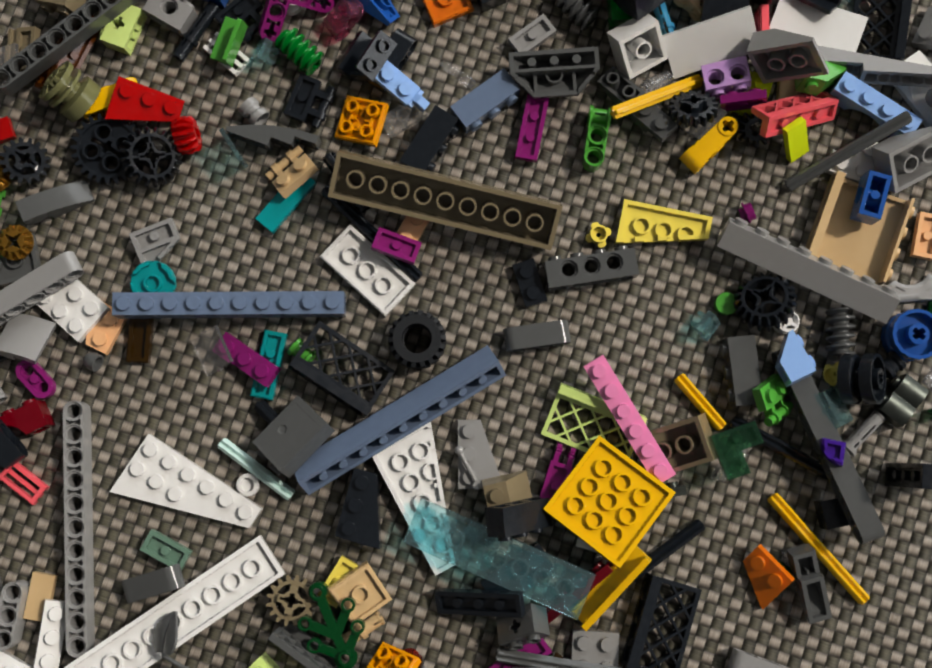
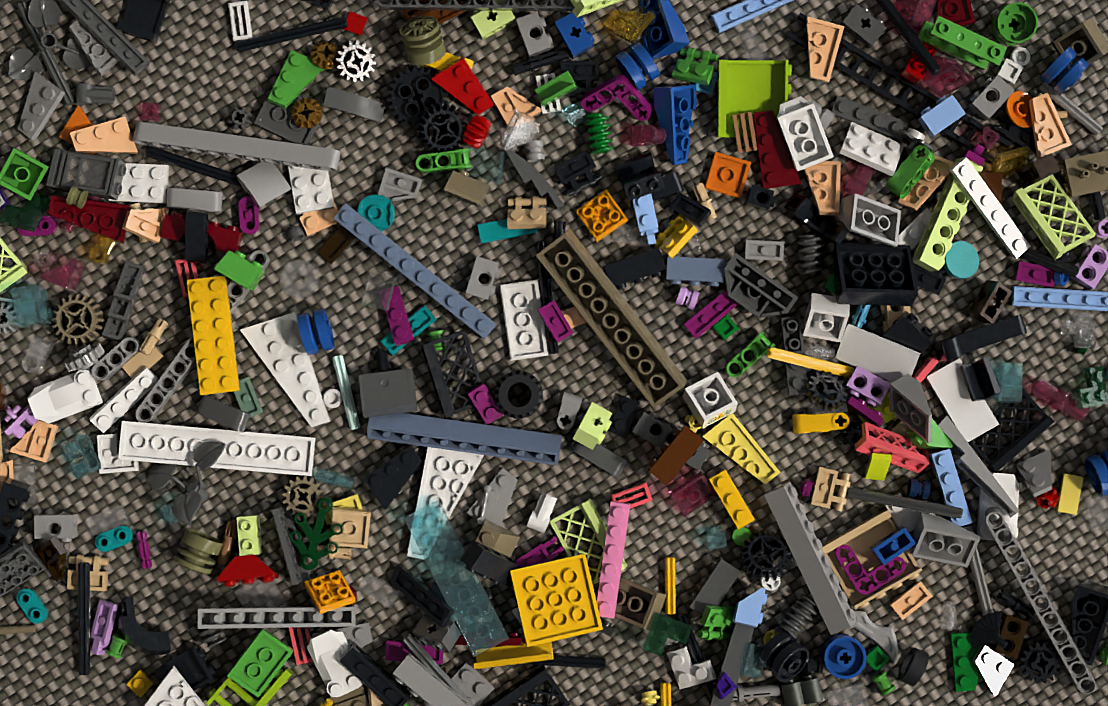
camera: 30 degrees right, 5 degrees up
none -> tan axle [139,318,168,355]
none -> yellow plate [187,275,240,395]
none -> bright green slope [214,250,265,291]
none -> clear plate [280,260,319,298]
none -> blue wheel [297,308,335,356]
none -> clear light blue axle [315,469,354,490]
none -> clear tile [358,572,401,609]
none -> bright green piece [416,148,472,174]
none -> dark tan slope [444,169,490,208]
none -> light grey brick [466,256,502,300]
none -> magenta plate [467,382,503,425]
none -> light nougat wing [491,86,542,130]
none -> clear slope [499,110,540,151]
none -> white piece [527,492,557,534]
none -> light grey piece [557,392,583,430]
none -> yellowish green brick [573,402,612,450]
none -> coral tile [610,482,653,509]
none -> light yellow plate [641,691,660,705]
none -> reddish brown brick [647,425,704,486]
none -> yellow plate [654,215,698,258]
none -> white plate [667,646,716,689]
none -> clear pink slope [668,471,716,517]
none -> black plate [669,192,711,228]
none -> lavender wheel [675,286,699,310]
none -> white brick [683,372,738,429]
none -> tan axle [693,183,717,221]
none -> yellow arch [707,469,755,530]
none -> green tile [712,314,739,341]
none -> tan plate [810,467,851,511]
none -> magenta beam [834,544,906,595]
none -> dark blue wheel [907,478,930,499]

